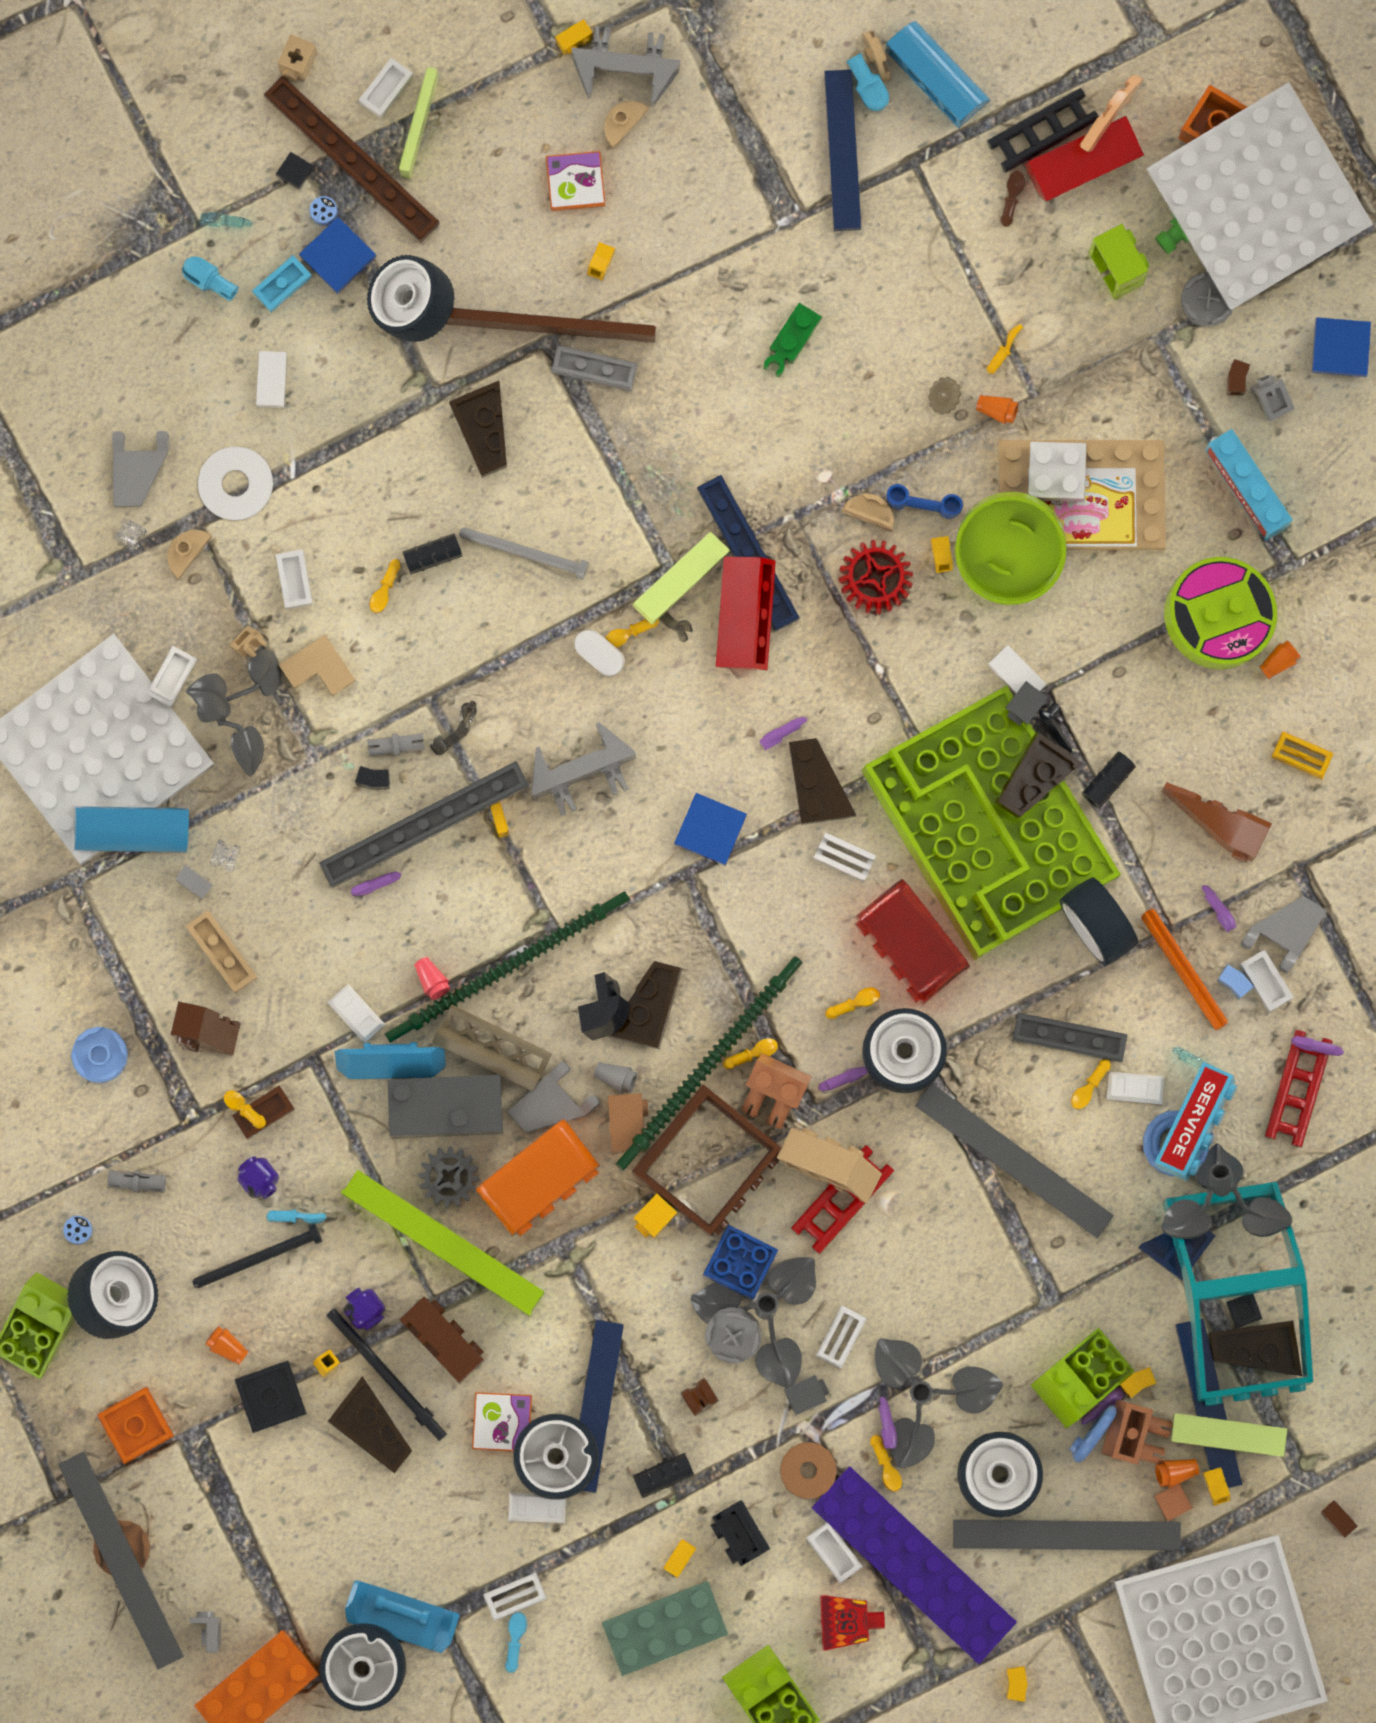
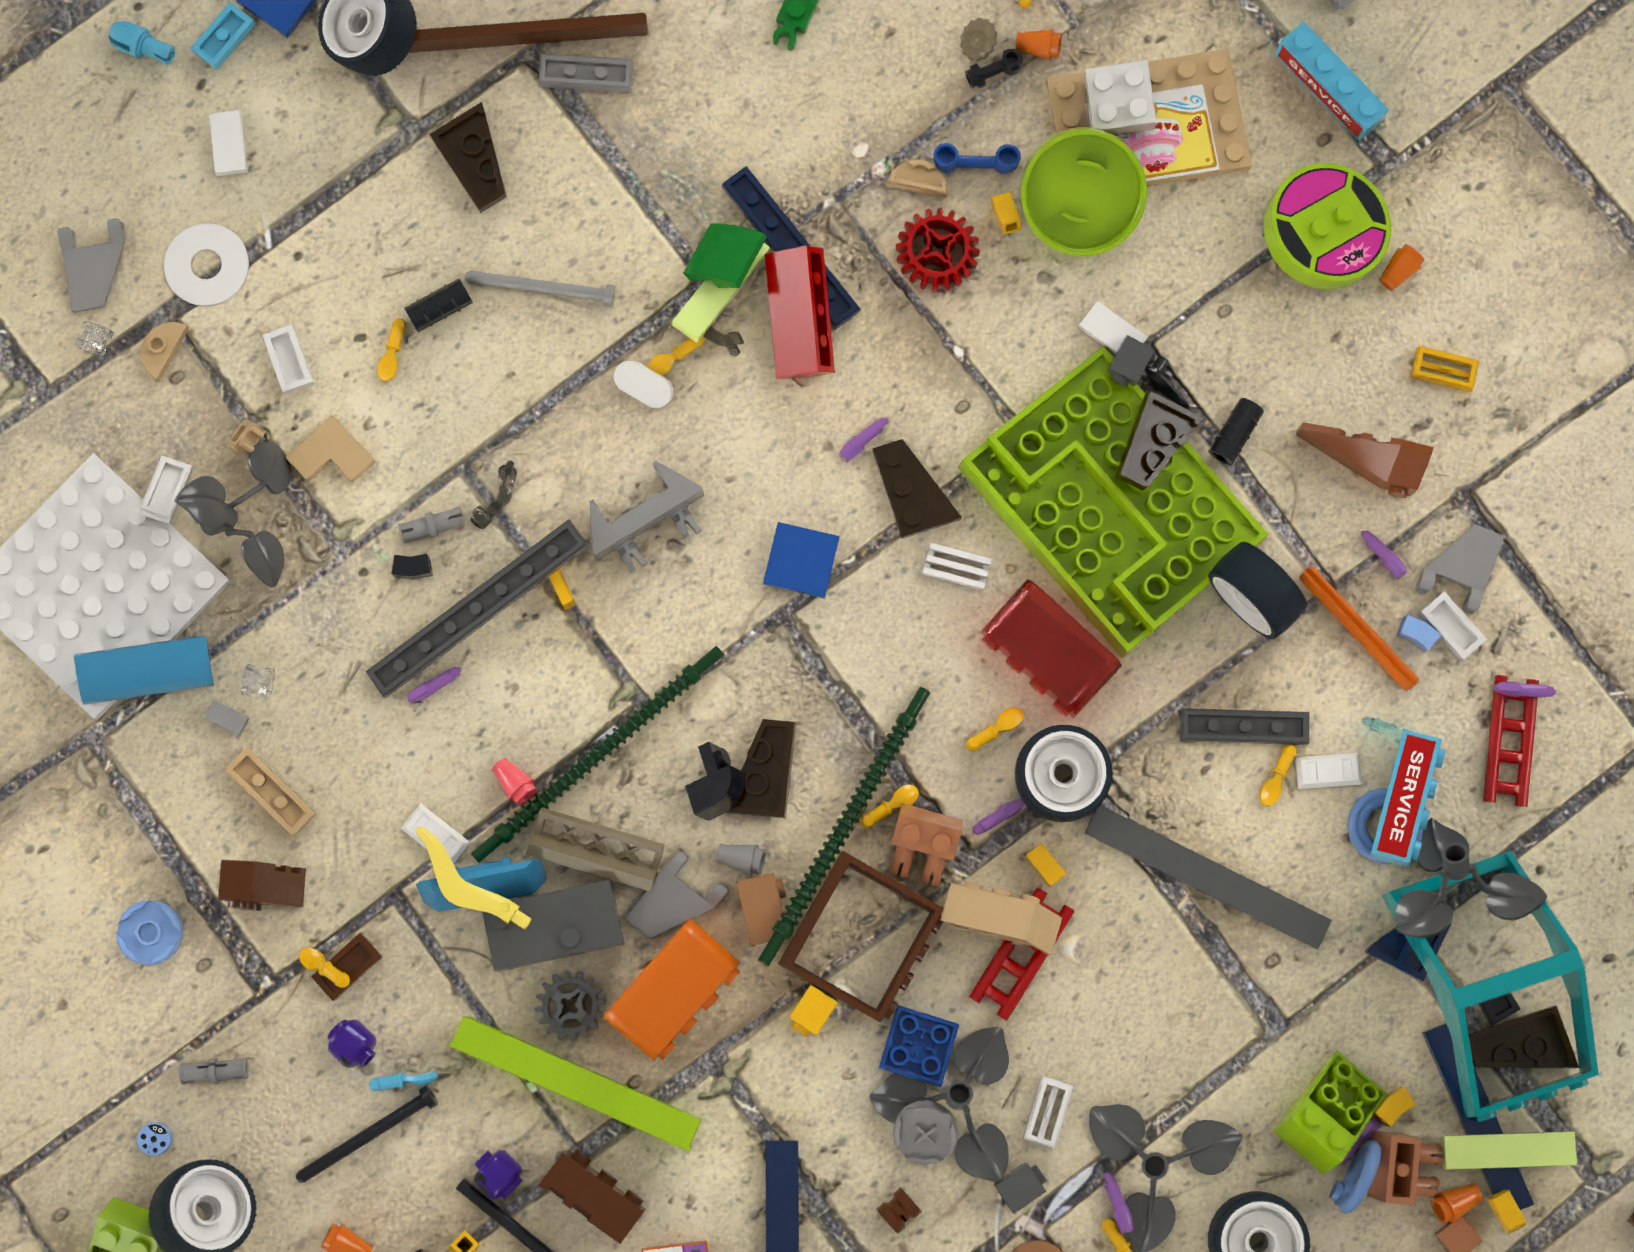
camera: 10 degrees left, 0 degrees up
none -> light yellow piece [416,827,532,930]
none -> green slope [683,223,767,288]
none -> black bar [965,49,1023,89]
none -> yellow piece [1026,843,1066,886]

